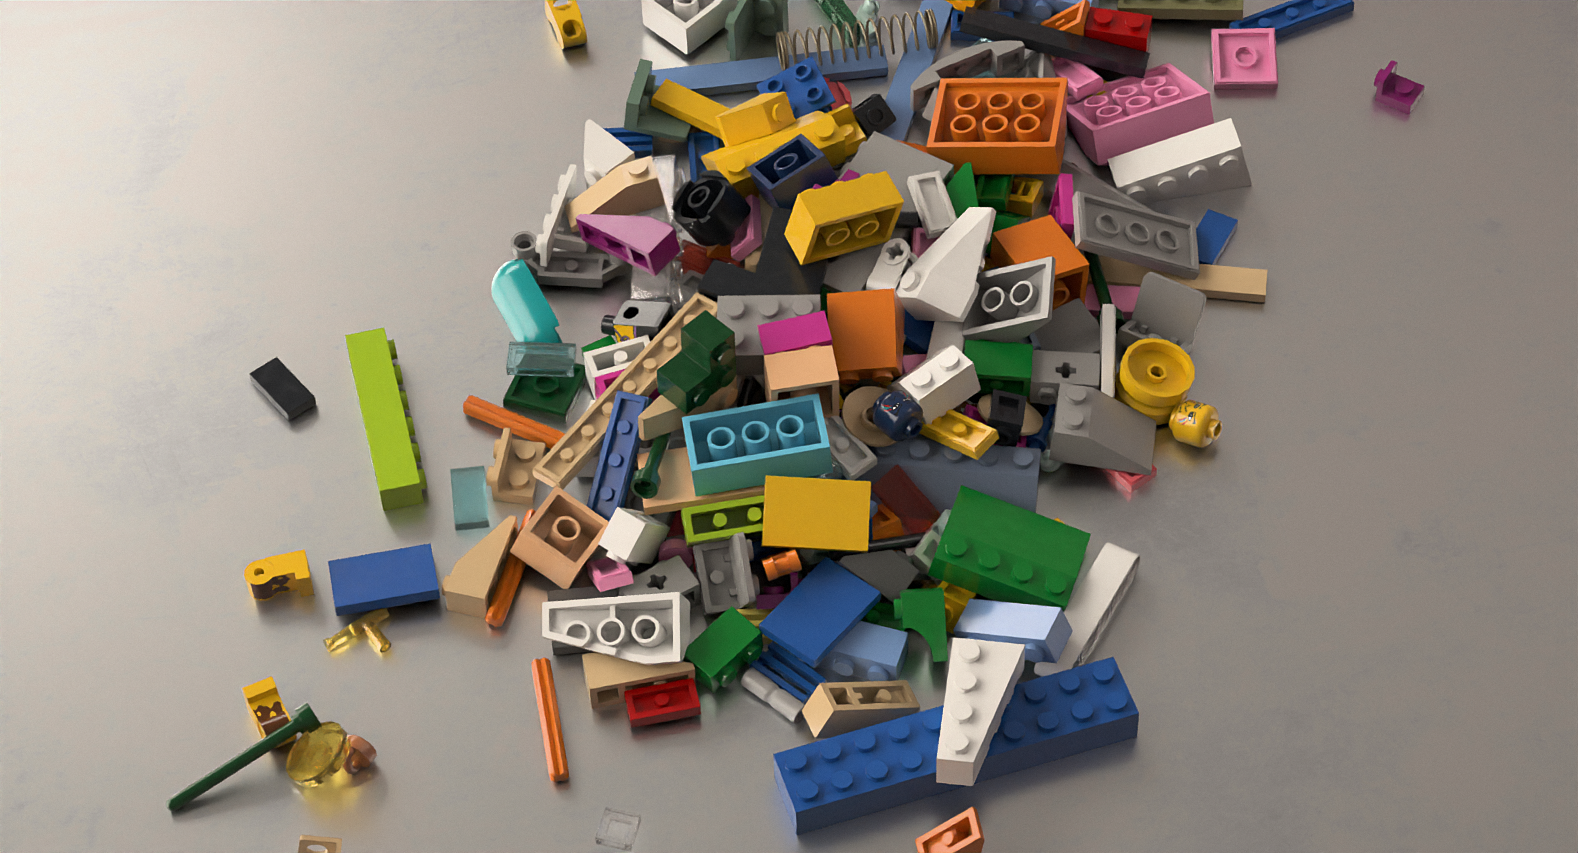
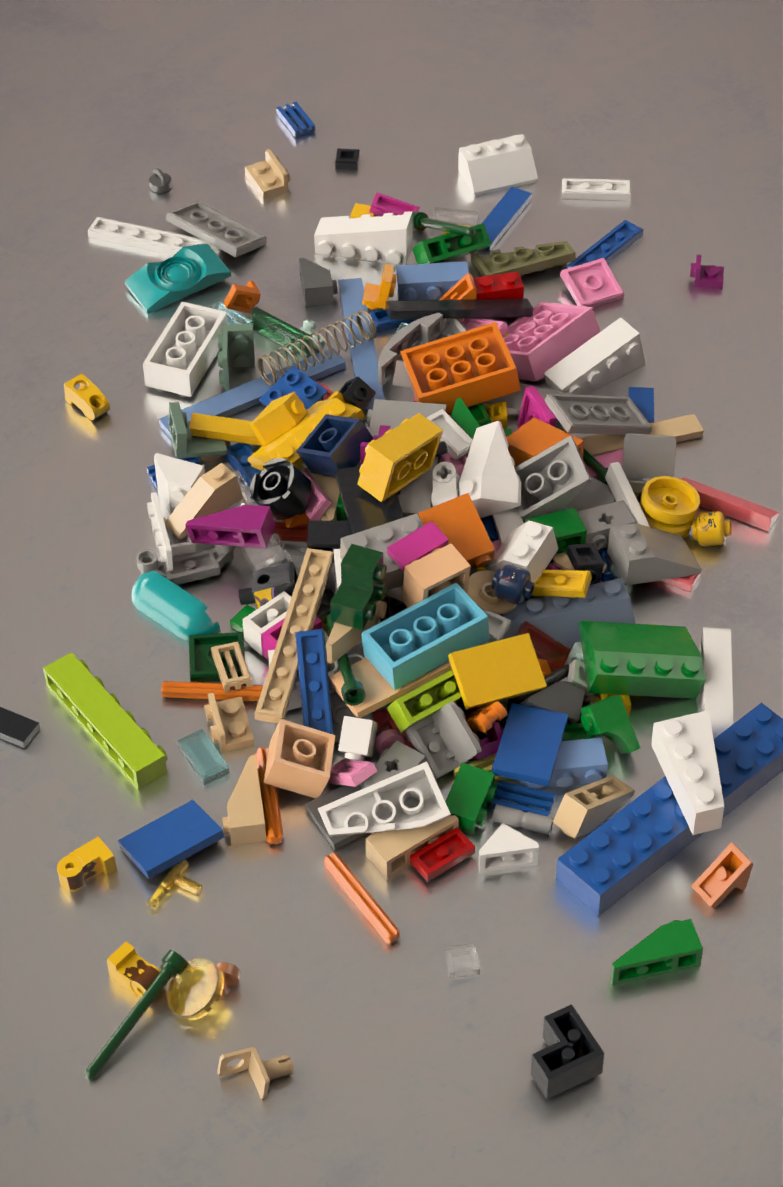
camera: 25 degrees left, 5 degrees down
clear light blue tile [506,342,577,377] -> none
medium blue brick [953,599,1073,663] -> none
none -> tan tile [211,642,252,692]
none -> white slope [478,823,539,873]
none -> coral slope [681,477,780,532]

